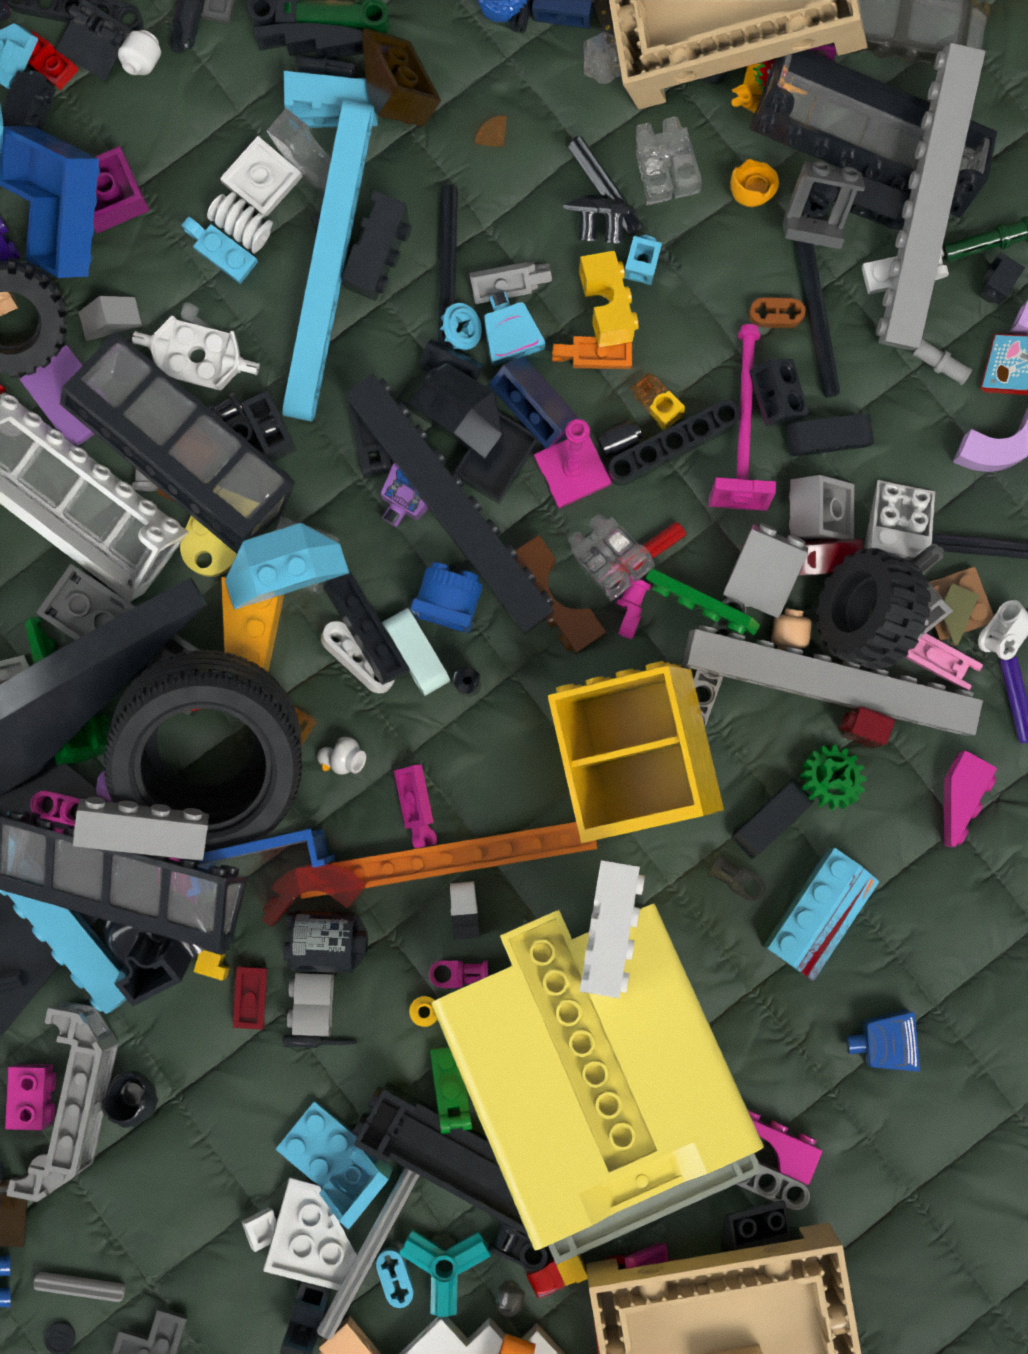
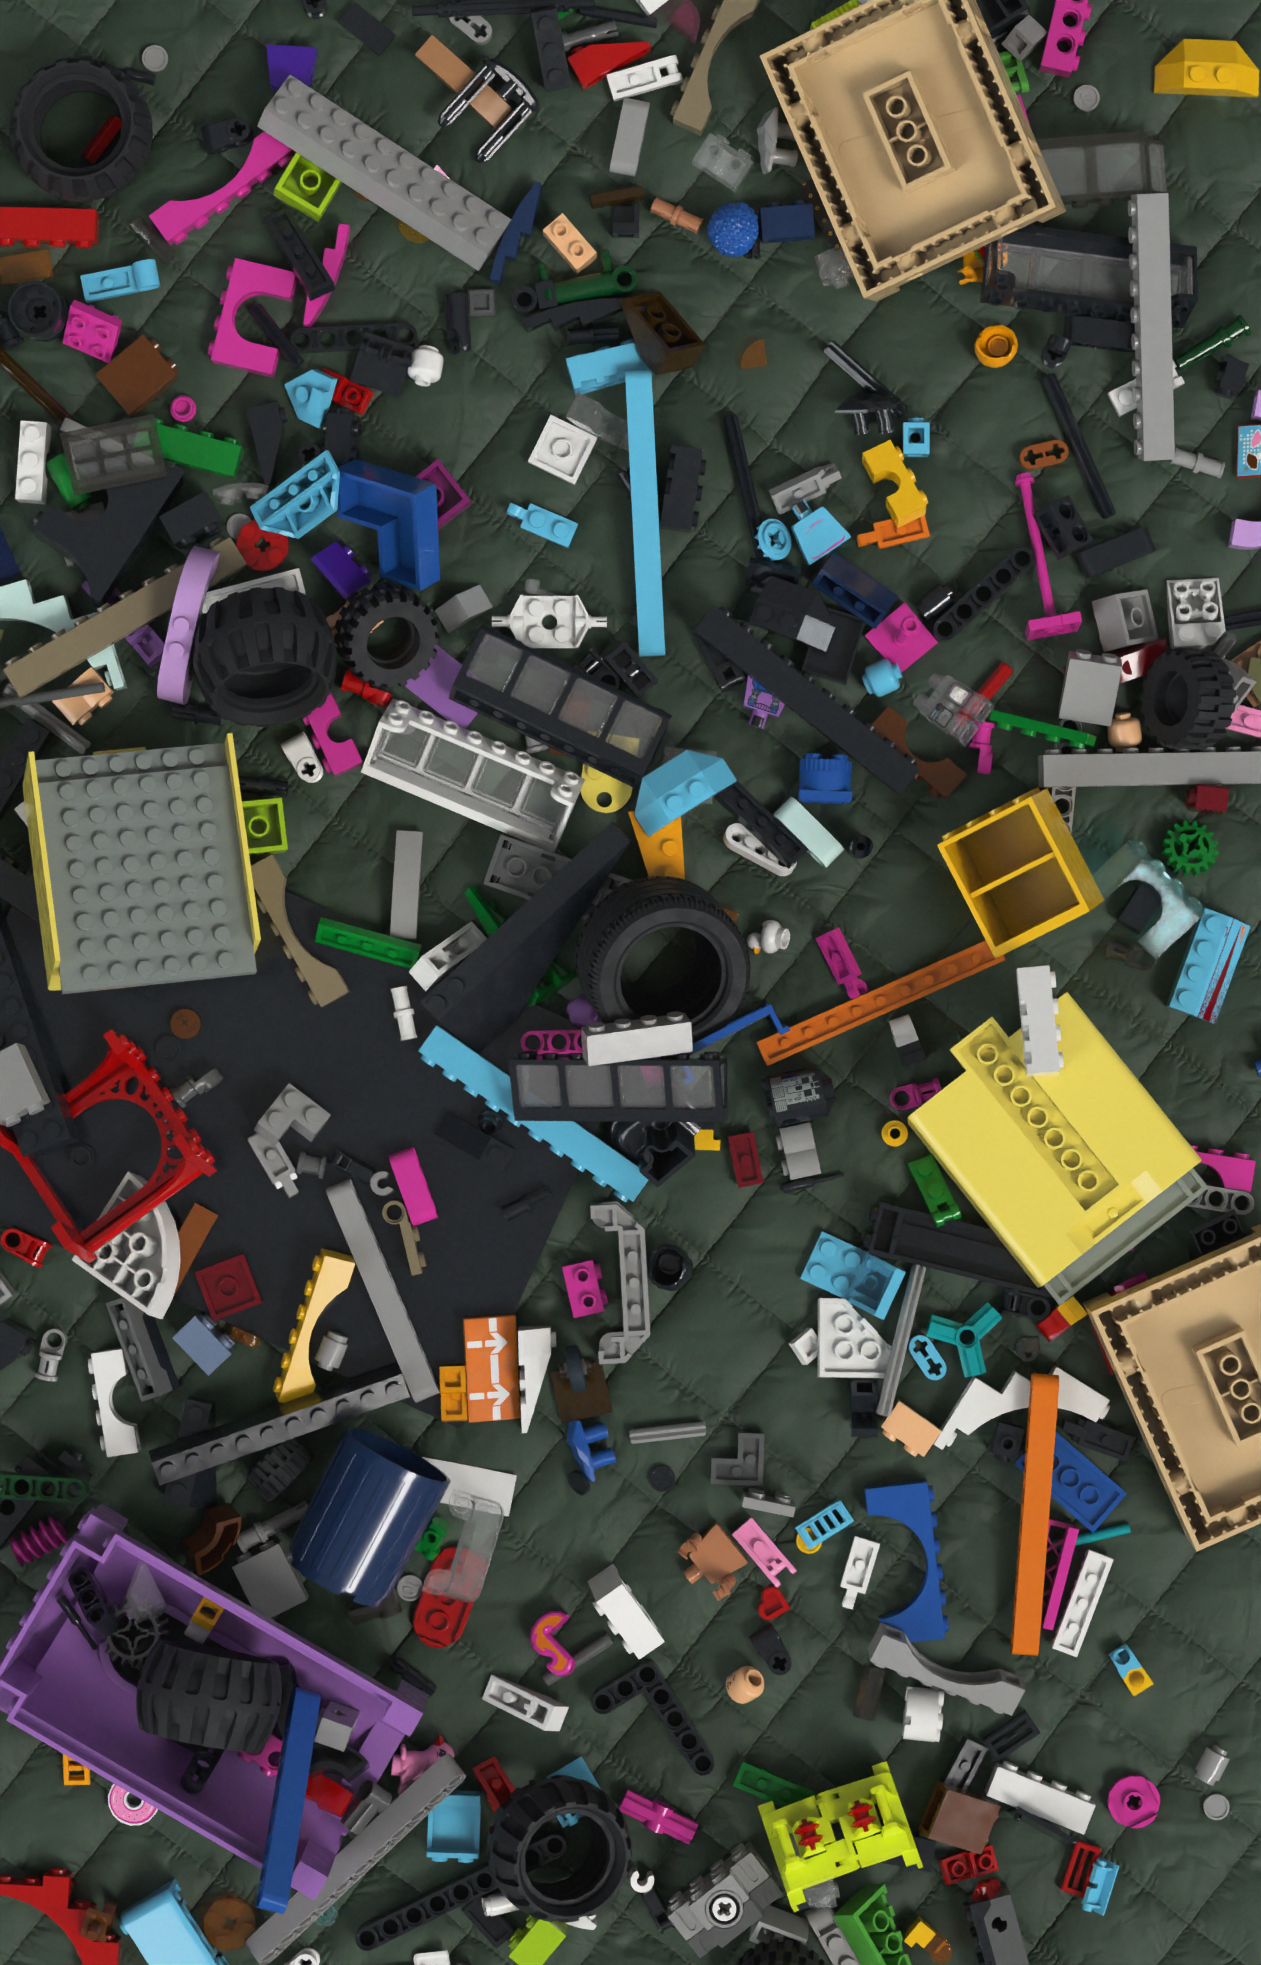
camera: 20 degrees left, 5 degrees up
white piece [207,192,273,254] -> none
clear red arch [262,864,368,927] -> none
leg [630,373,685,431] -> none
clear hips [634,116,703,205] -> none
dark grey panel [782,161,865,249] -> none
none -> medium azure head [862,659,903,697]
none -> clear light blue arch [1092,838,1205,960]

